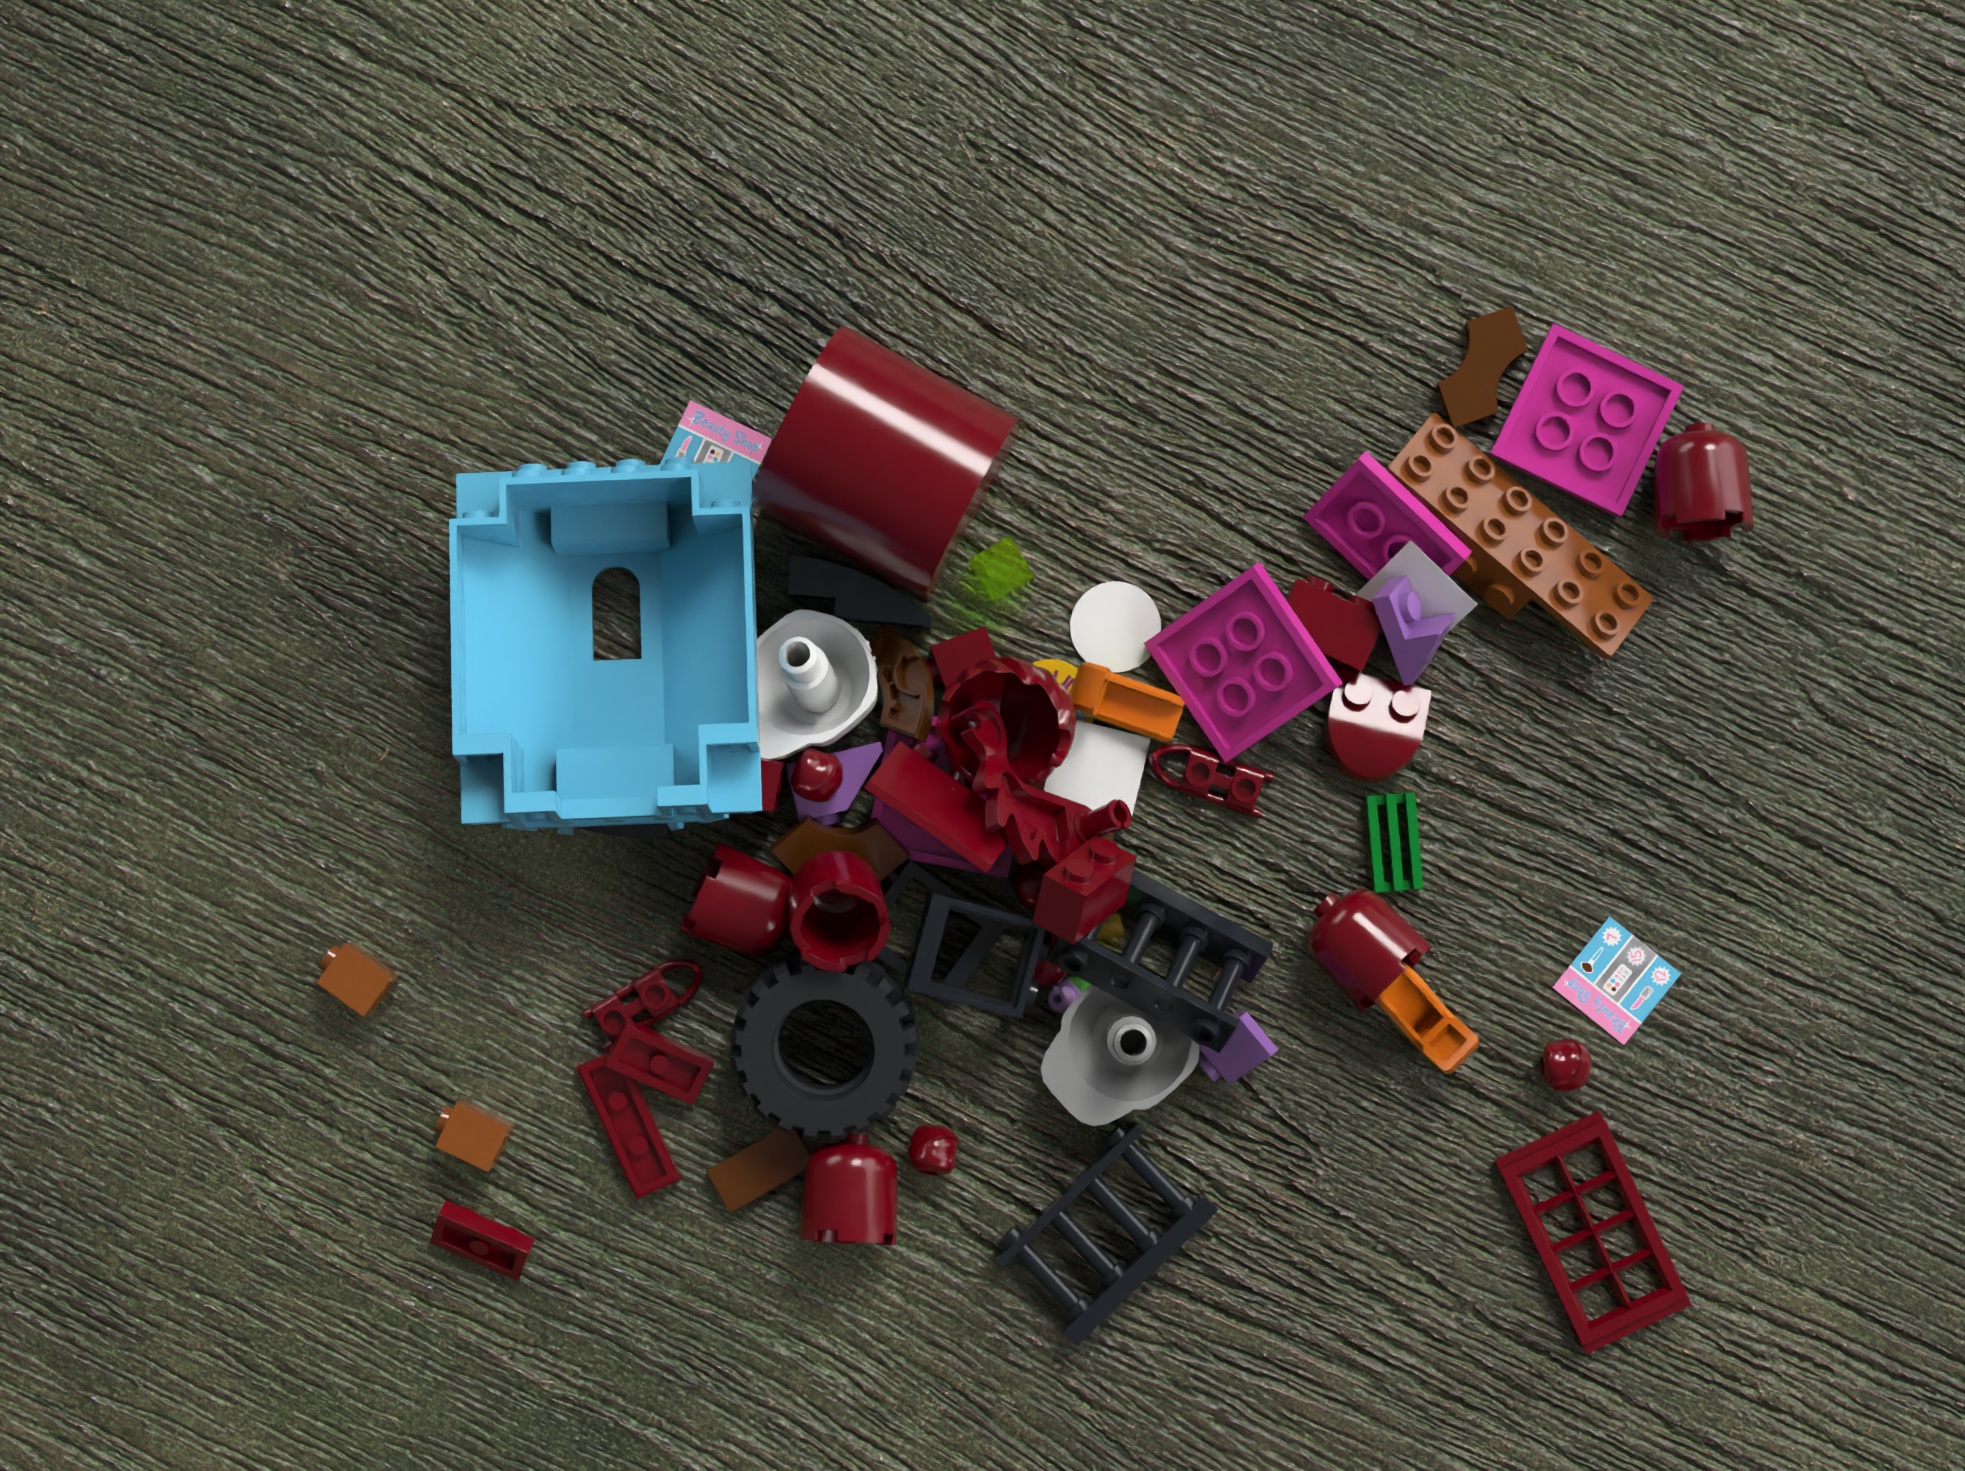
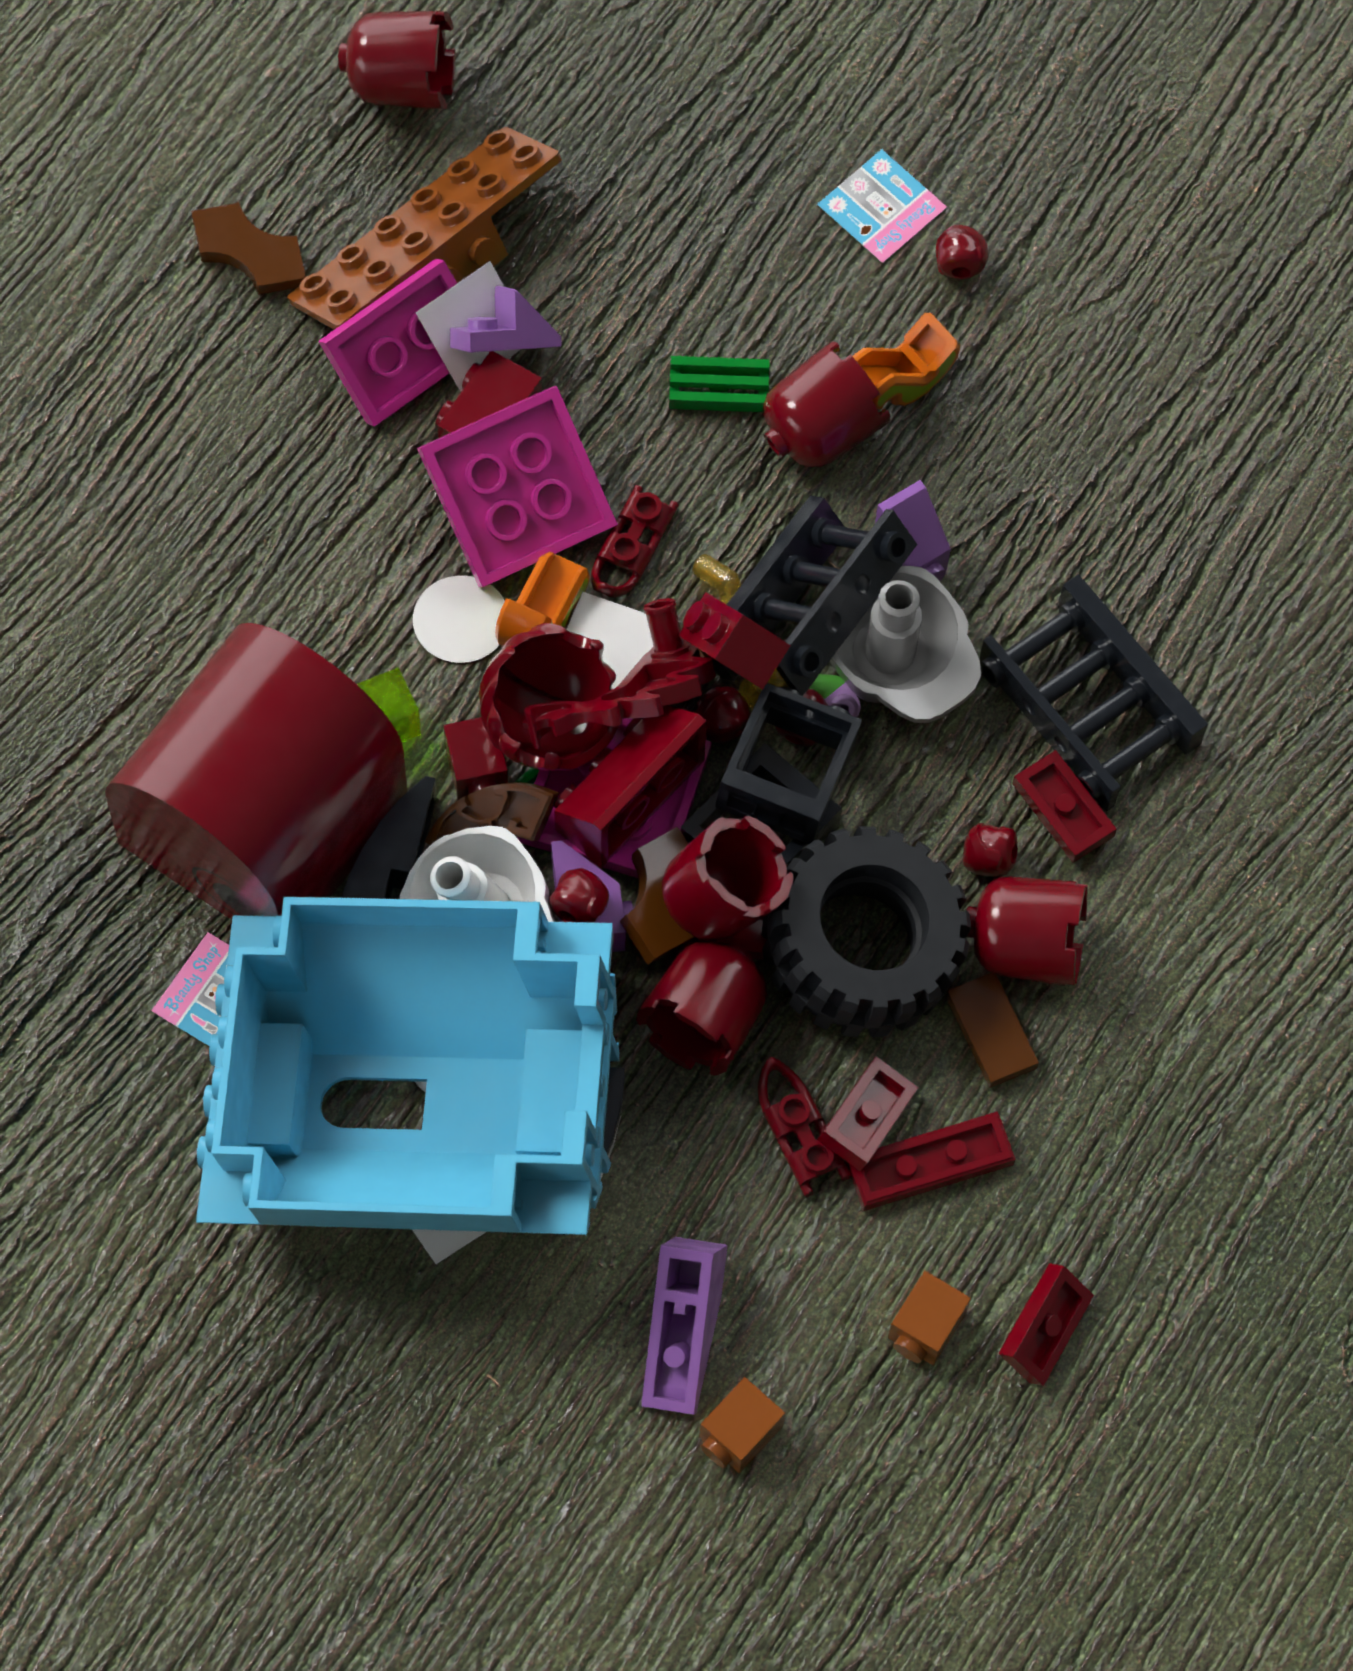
camera: 85 degrees left, 20 degrees down
dark red slope [1322,668,1432,782] -> none
dark pink plate [1488,323,1684,518] -> none
dark red piece [1494,1110,1692,1354] -> none
none -> medium lavender slope [641,1237,728,1415]
none -> clear yellow arm [692,554,742,604]
none -> dark red plate [1012,750,1117,863]

